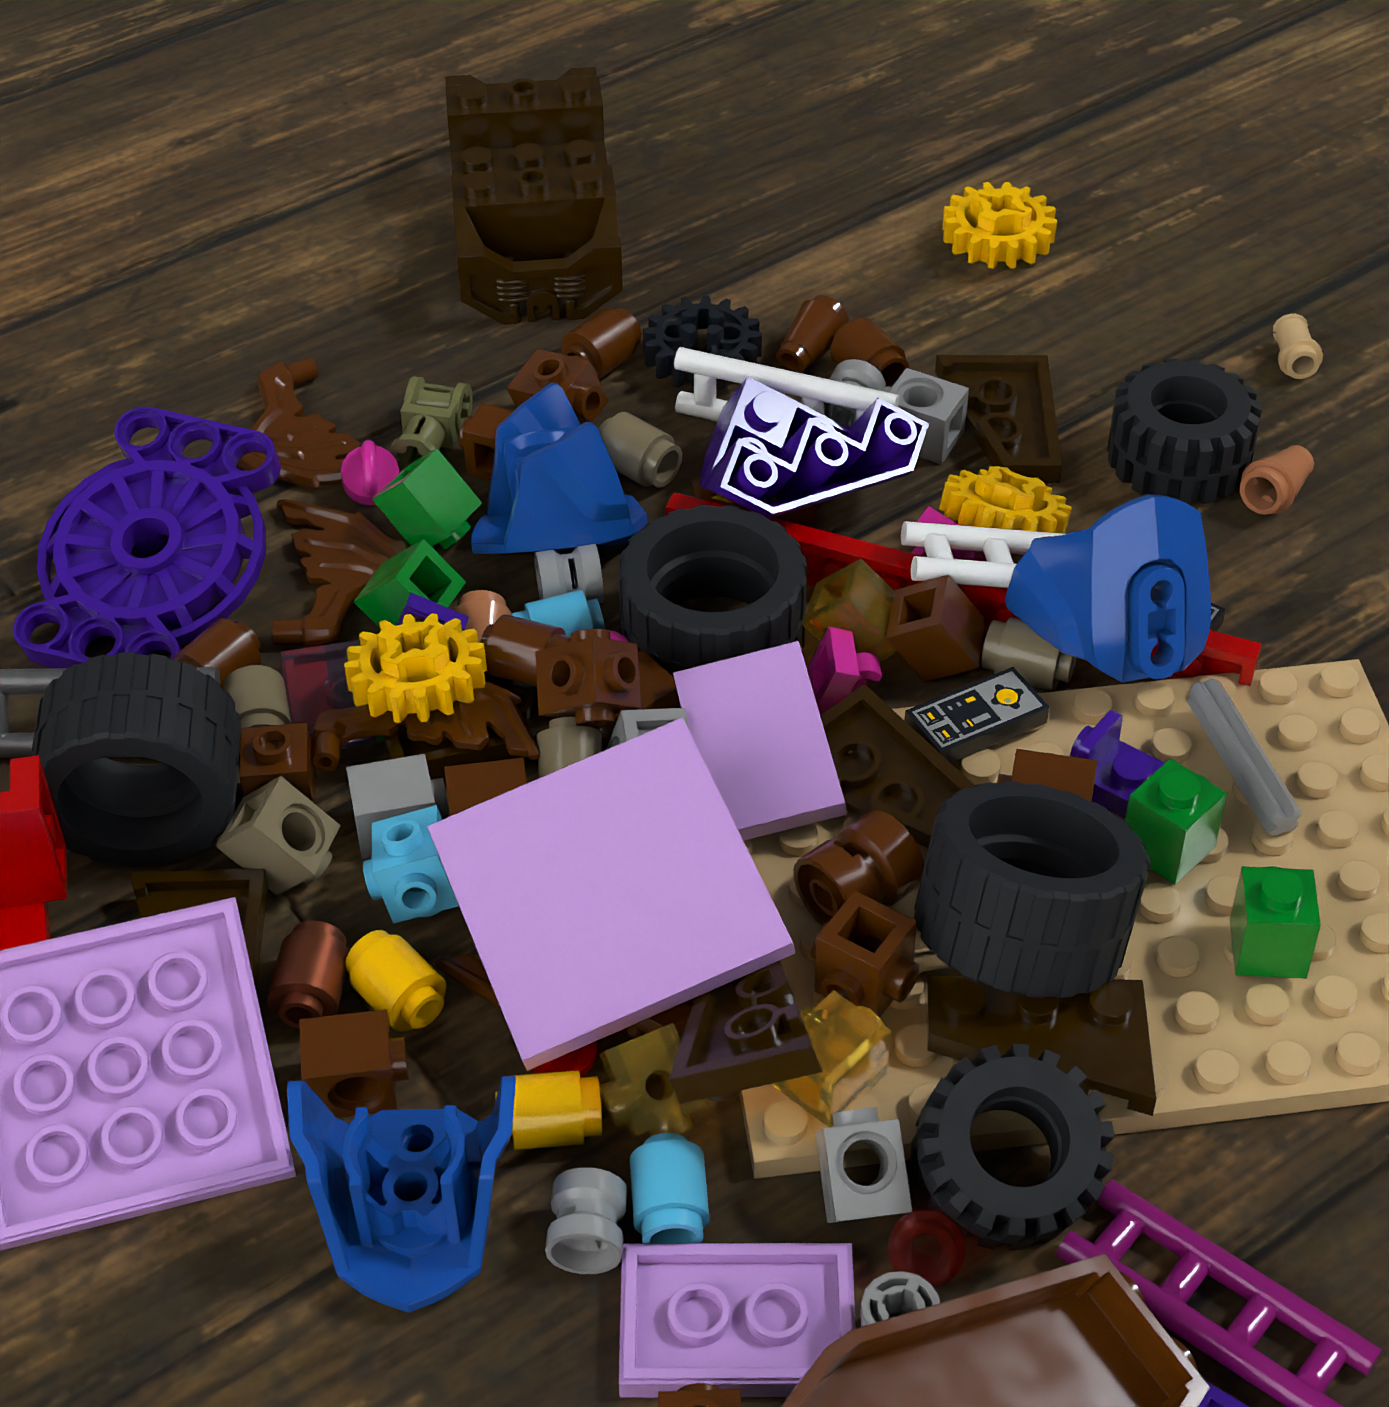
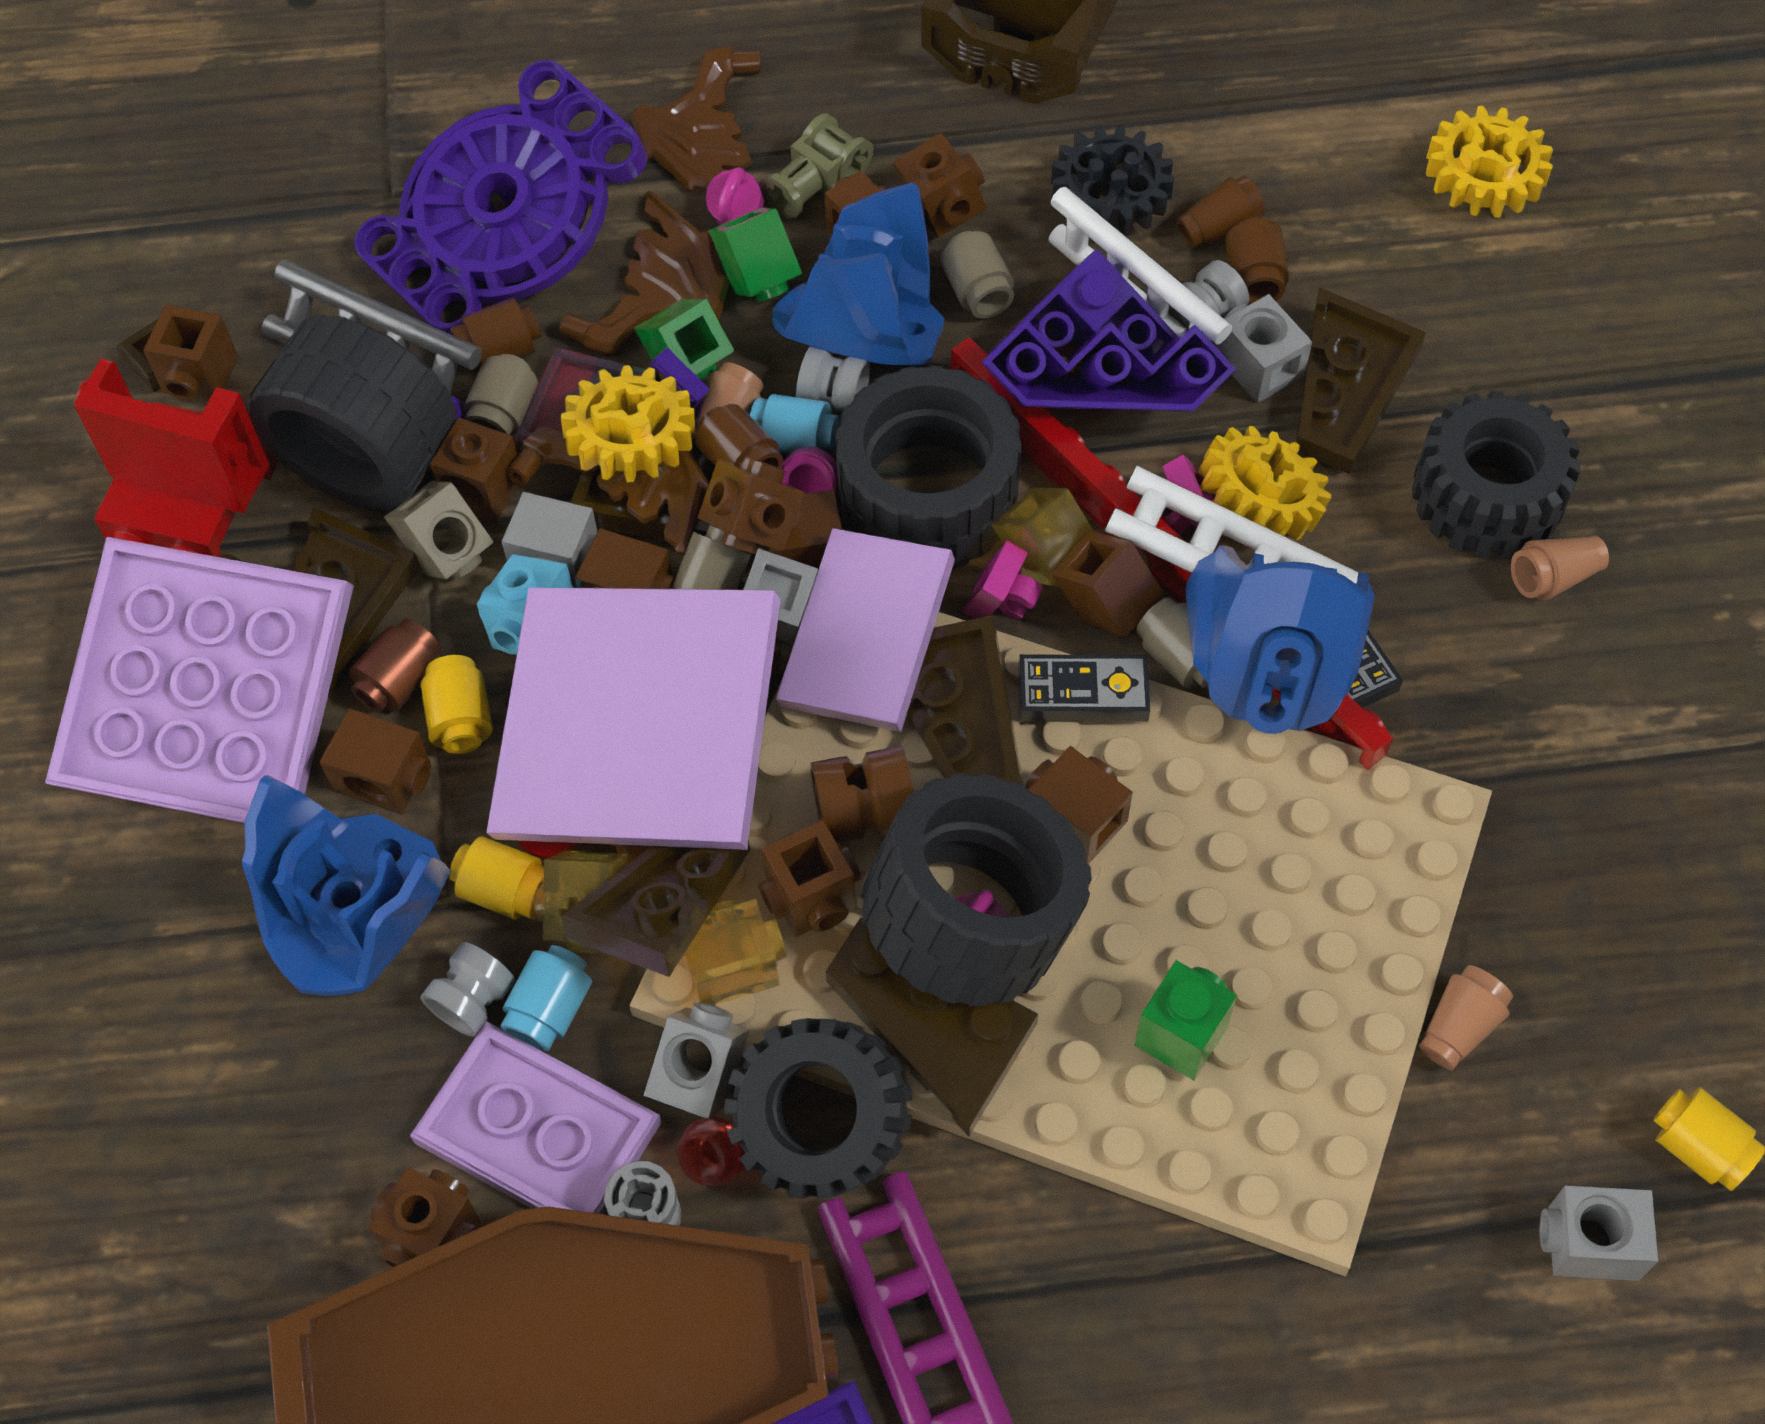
camera: 30 degrees right, 15 degrees up
reddish brown brick [561,308,642,380] -> none
dark purple bracket [1070,710,1165,819] -> none
green brick [1125,758,1227,885] -> none
light grey axle [1187,678,1301,836] -> none
tan pin [1273,314,1323,379] -> none

